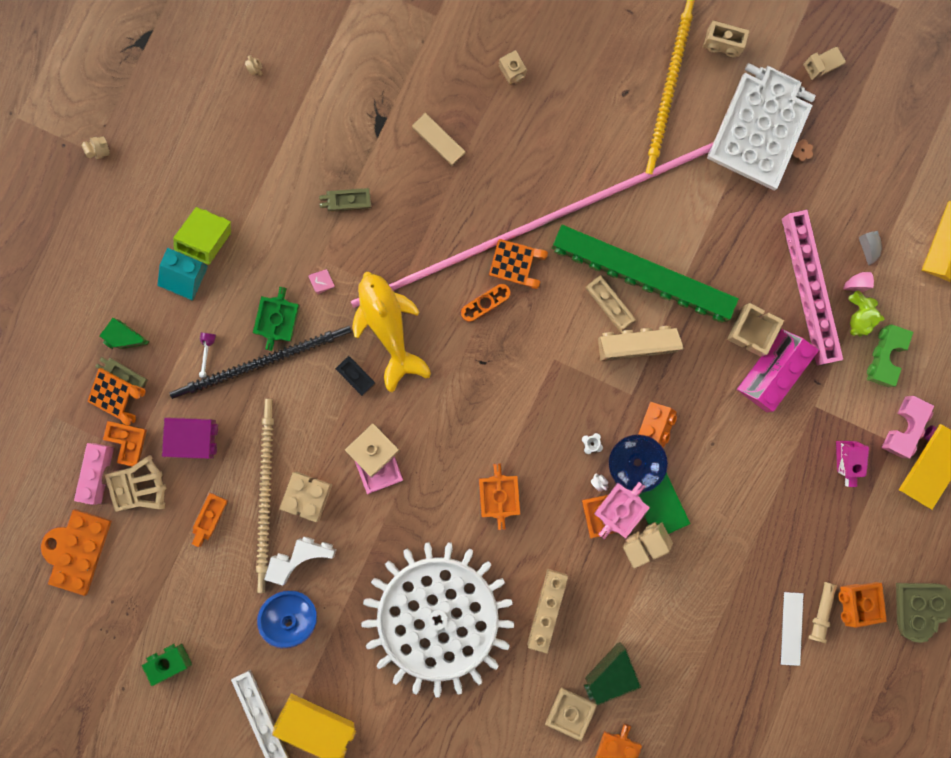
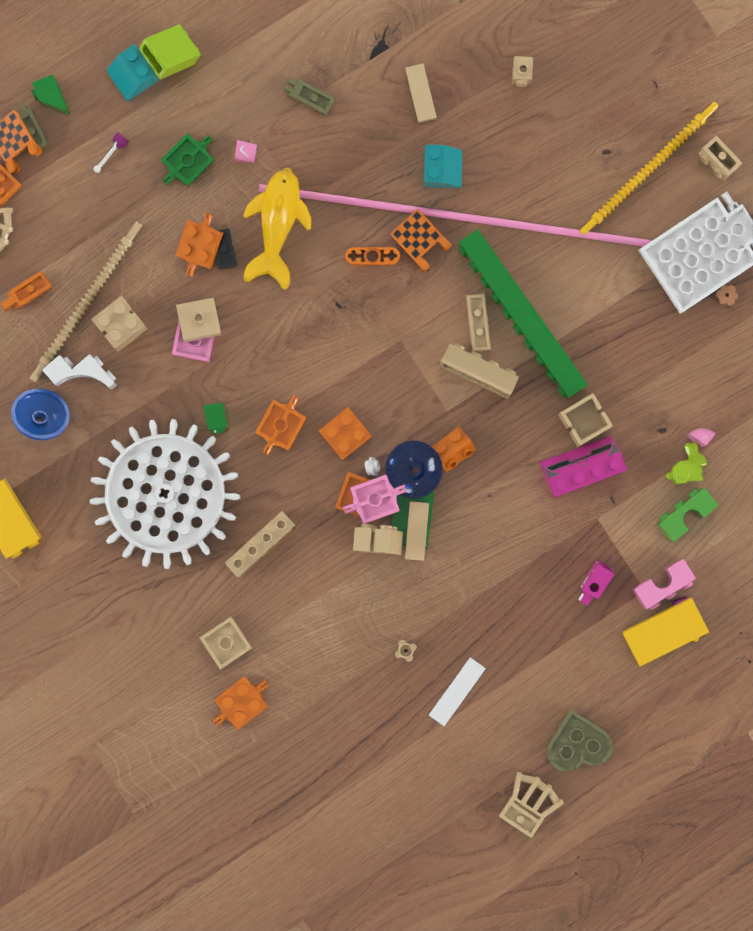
camera: 35 degrees right, 0 degrees up
magenta brick [162,418,218,459] -> none
black hose [169,325,352,399] -> none
white plate [582,433,603,454] -> none
dark green slope [584,642,641,705] -> none
bright pink brick [782,210,843,366] -> none
tan pin [808,582,837,643] -> none
orange plate [839,582,887,628] -> none
light grey brick [859,231,882,266] -> none
none -> orange plate [175,212,223,276]
none -> green slope [203,403,229,434]
none -> orange plate [319,407,372,461]
none -> tan plate [395,640,417,662]
none -> tan tile [405,502,429,561]
none -> teal slope [424,145,462,188]
none -> tan plate [498,771,564,838]

